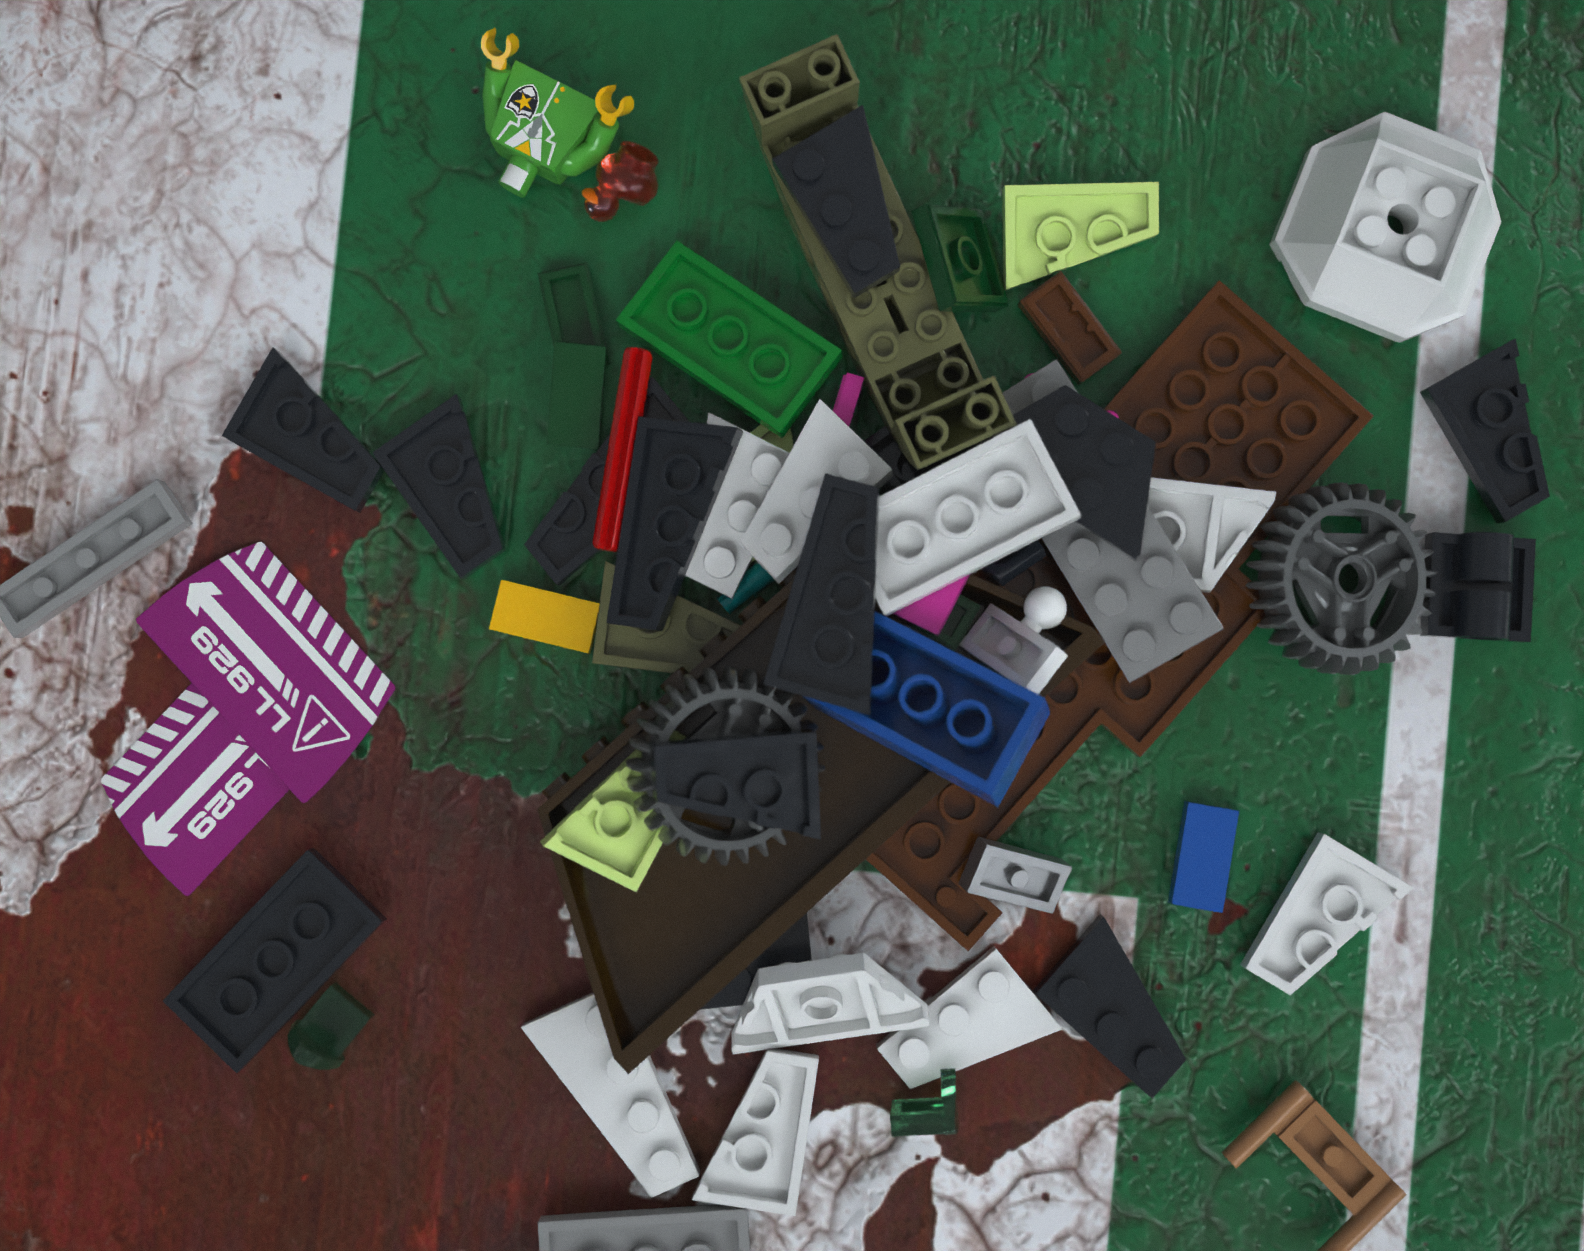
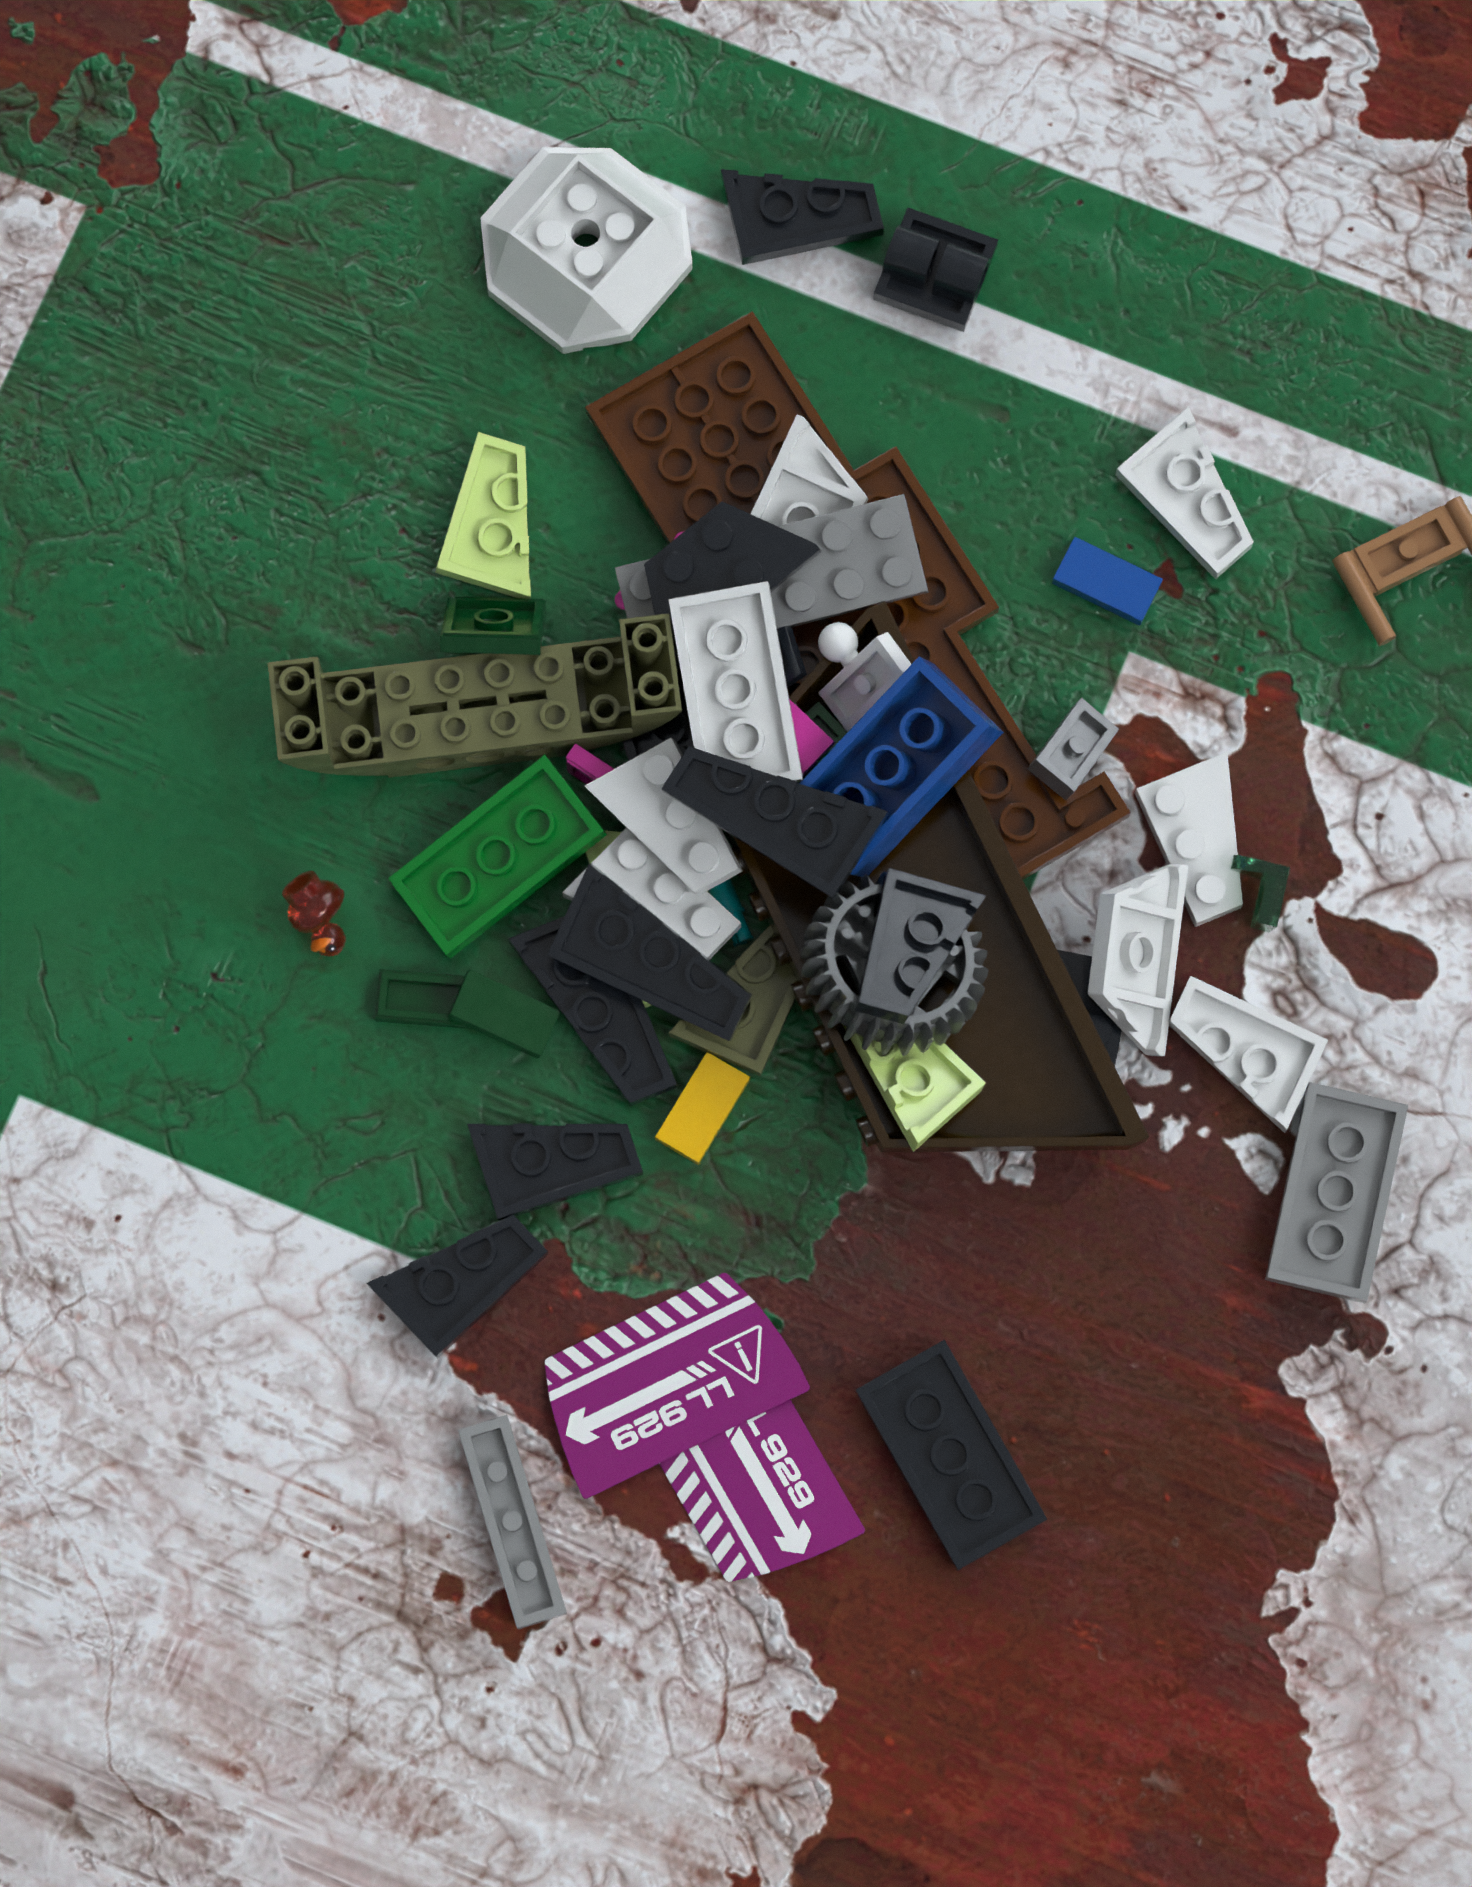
camera: 75 degrees left, 10 degrees down
clear green tile [287,982,375,1070] -> none
bright green torso [481,28,635,198] -> none
white wing [521,992,700,1198] -> none
red axle [592,347,653,552] -> none
black wing [772,105,900,298] -> none
reddish brown plate [1018,271,1122,386] -> none
black wing [1033,914,1186,1099] -> none
dark grey gear [1245,482,1438,675] -> none

